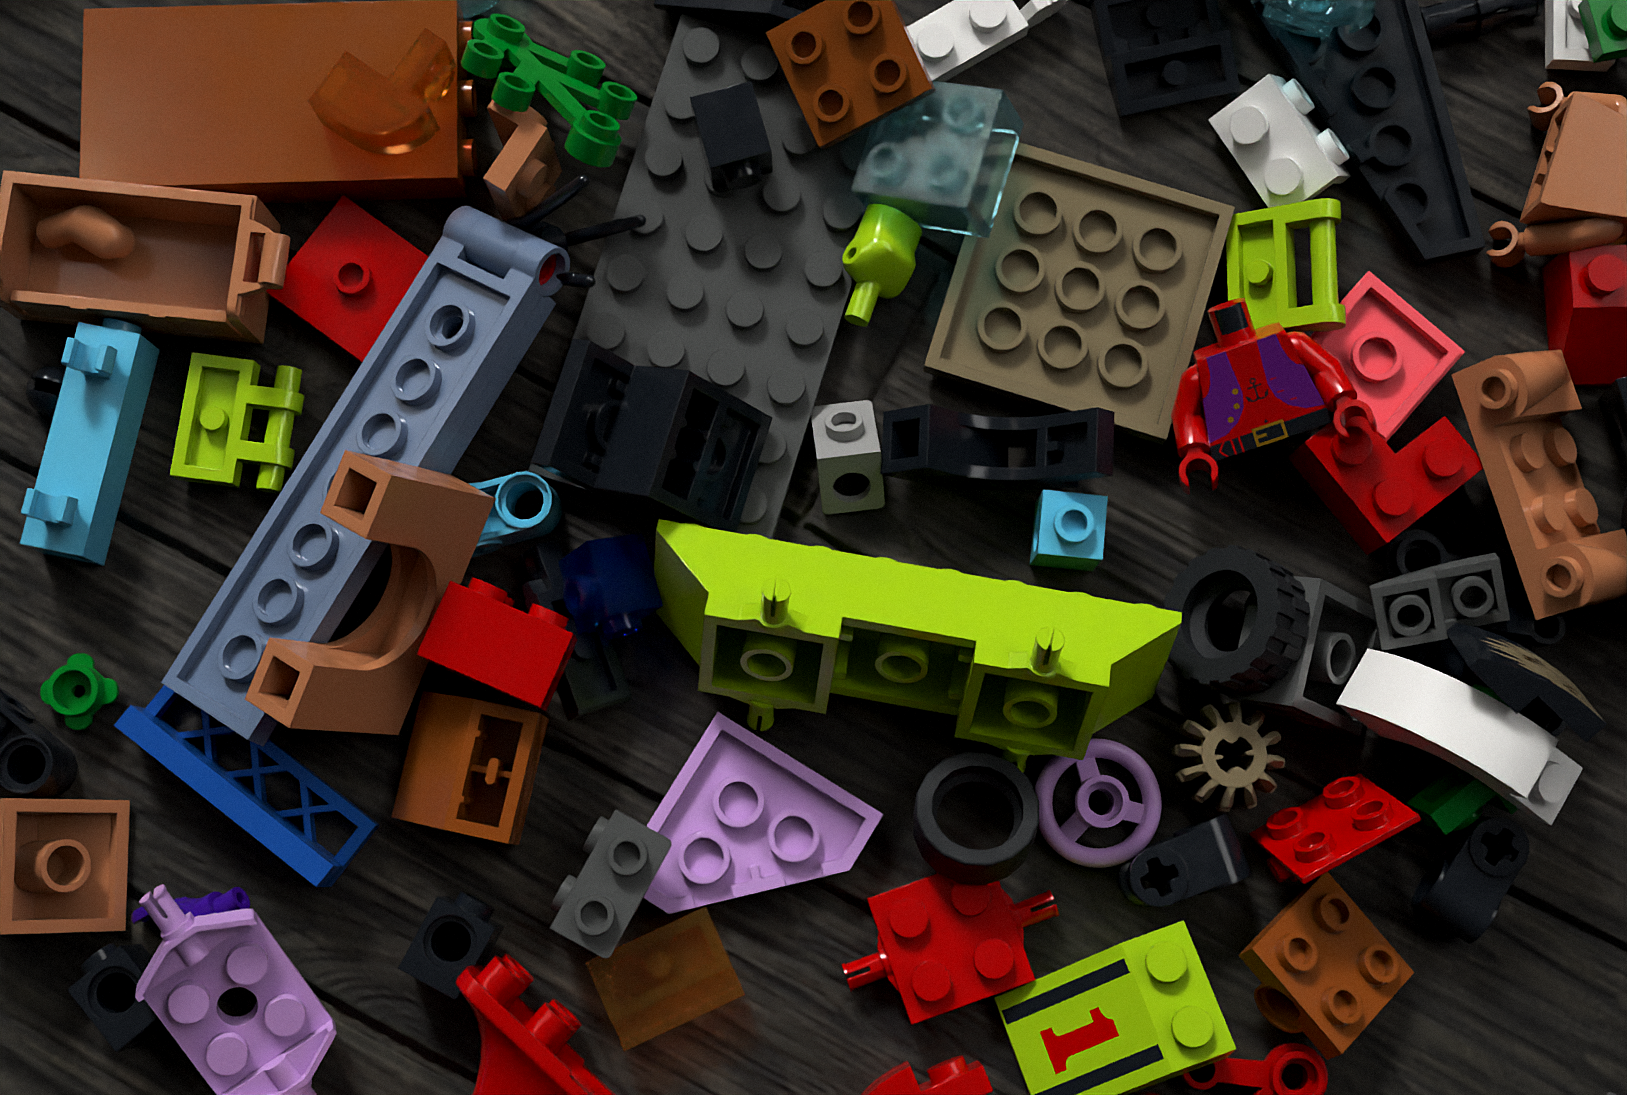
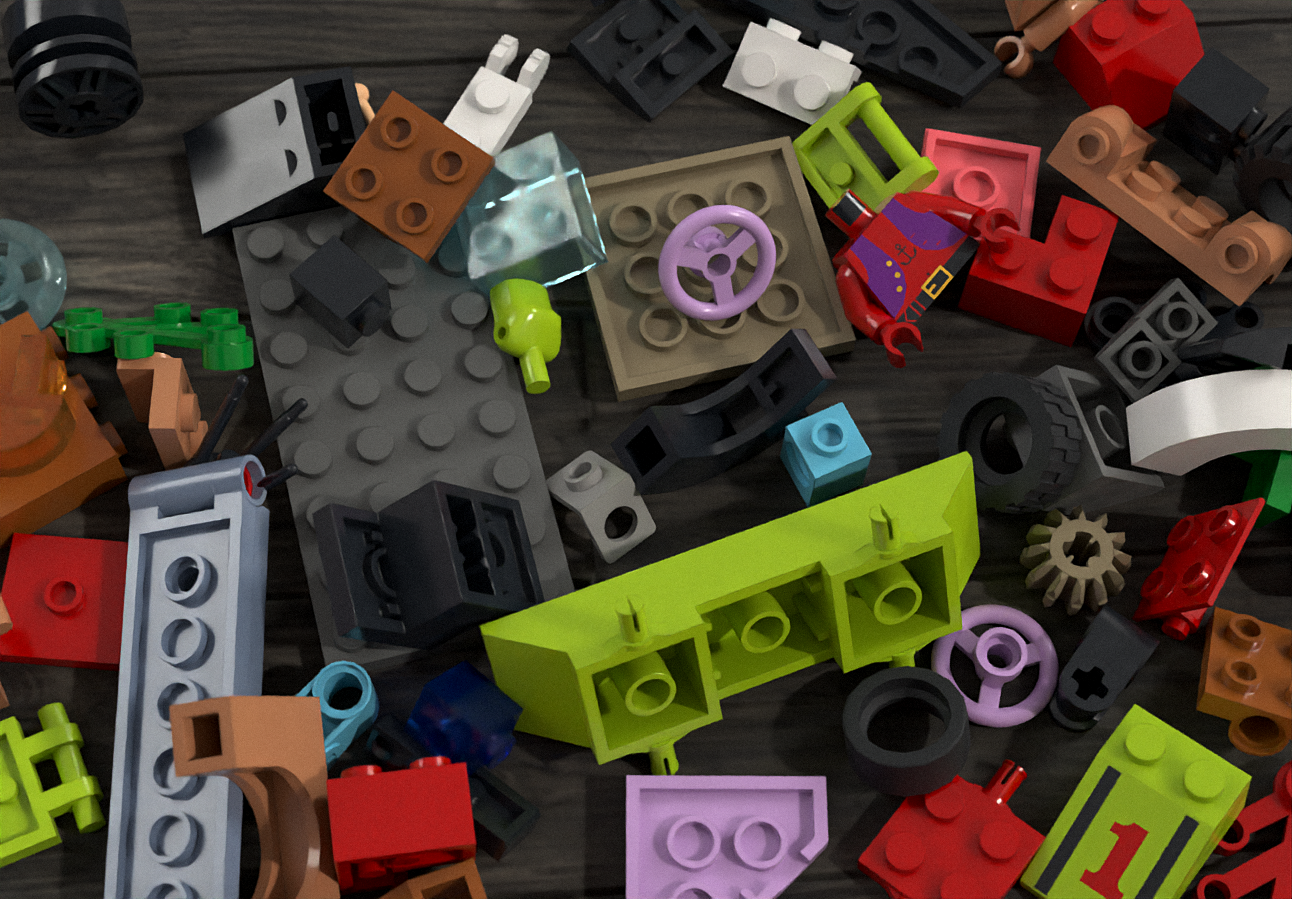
camera: 35 degrees left, 15 degrees down
none -> lavender piece [658,205,776,321]

